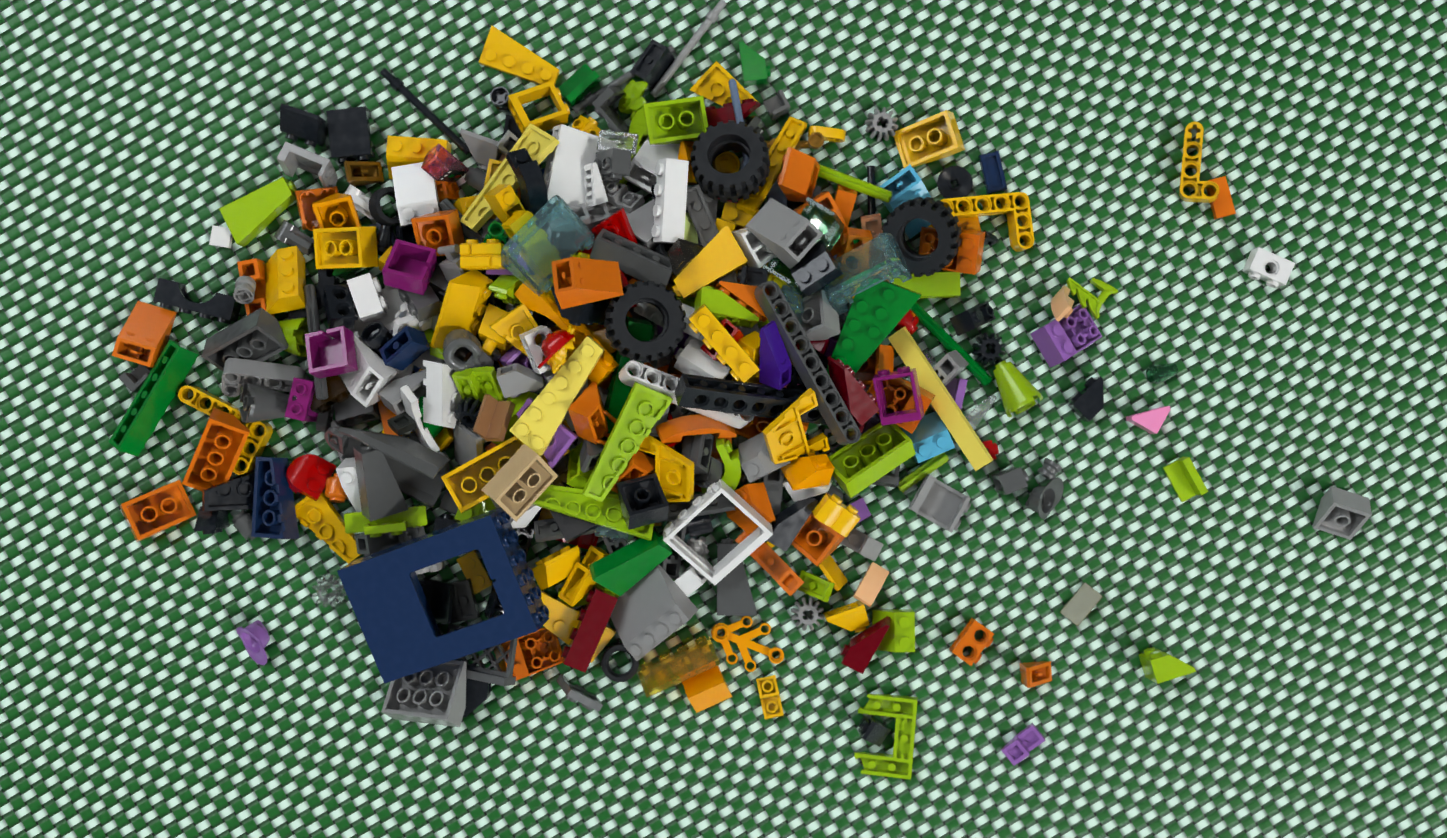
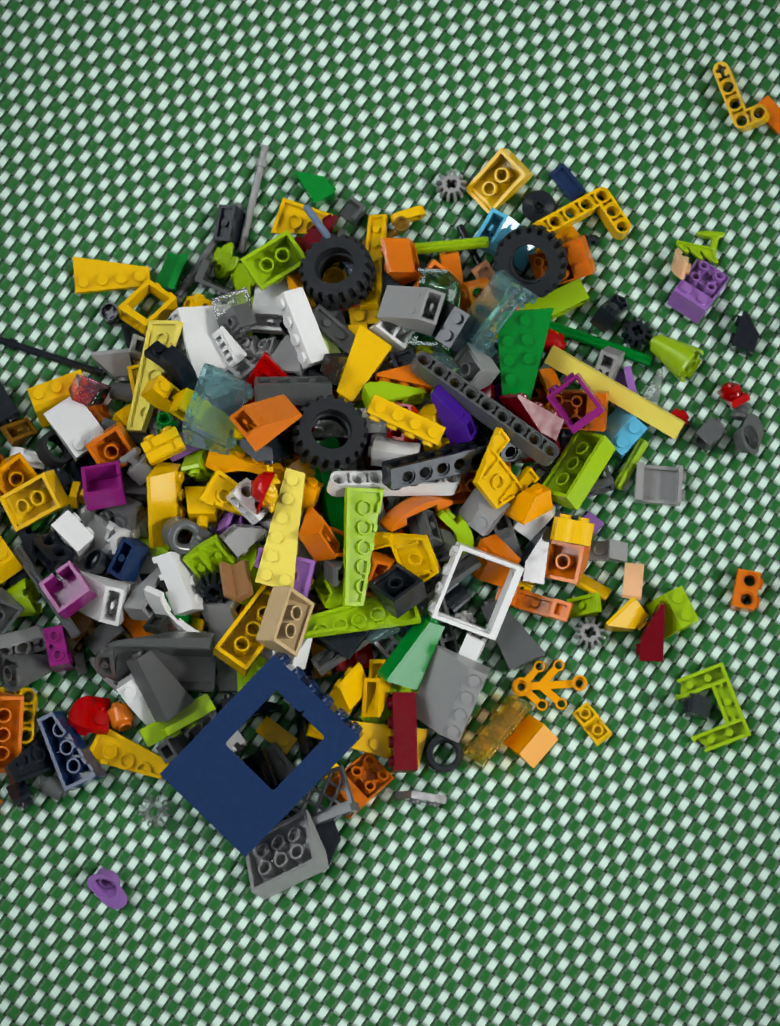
camera: 15 degrees left, 10 degrees down
none -> red slope [717,382,751,408]

